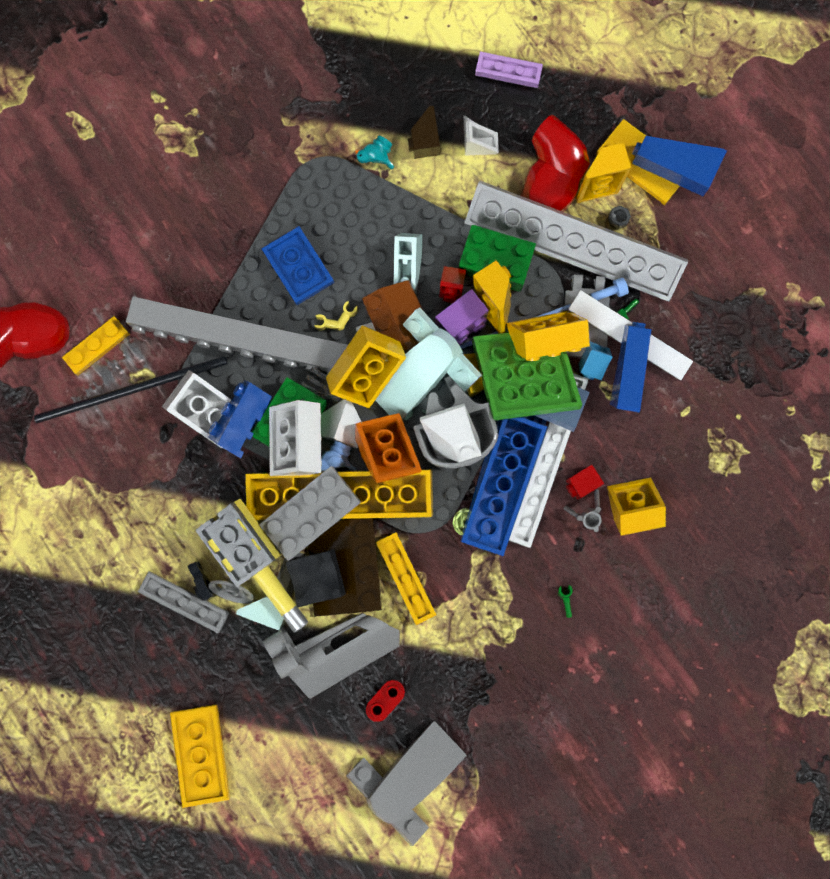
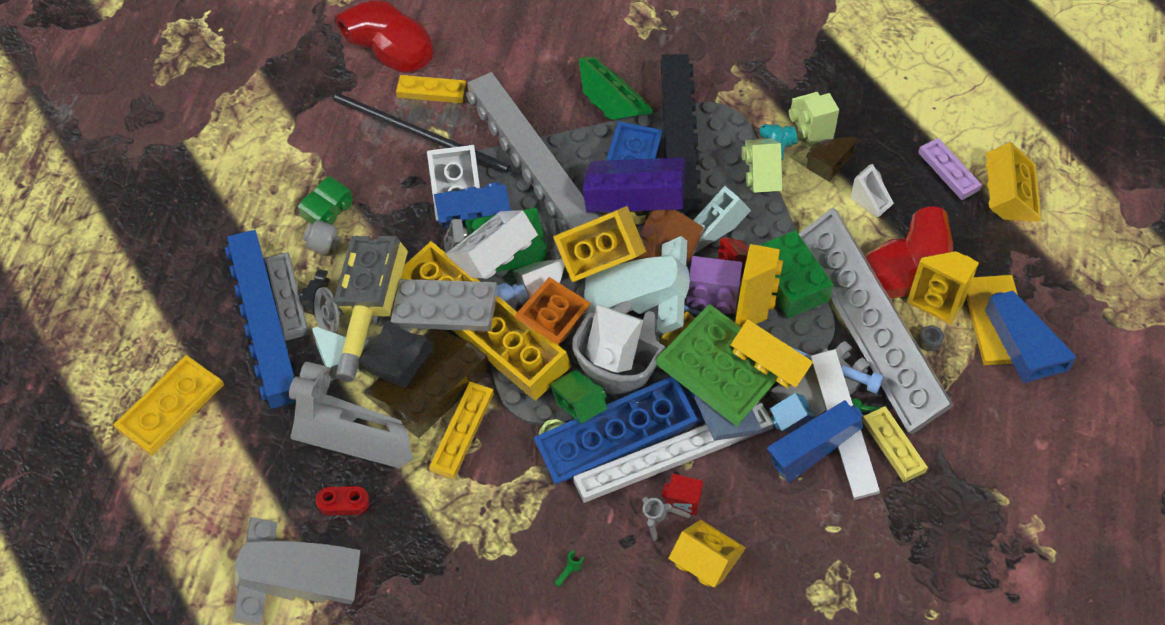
camera: 45 degrees right, 25 degrees down
none -> blue brick [225,230,296,409]
none -> green brick [298,176,353,225]
none -> light grey head [303,220,341,255]
none -> light grey plate [443,219,467,253]
none -> green brick [550,370,607,424]
none -> green wedge [579,57,653,120]
none -> dark purple slope [583,158,686,212]
none -> black brick [661,54,702,213]
none -> yellowish green brick [741,139,782,193]
none -> yellowish green brick [789,92,839,147]
none -> light yellow plate [862,406,928,483]
none -> yellow slope [986,142,1042,222]

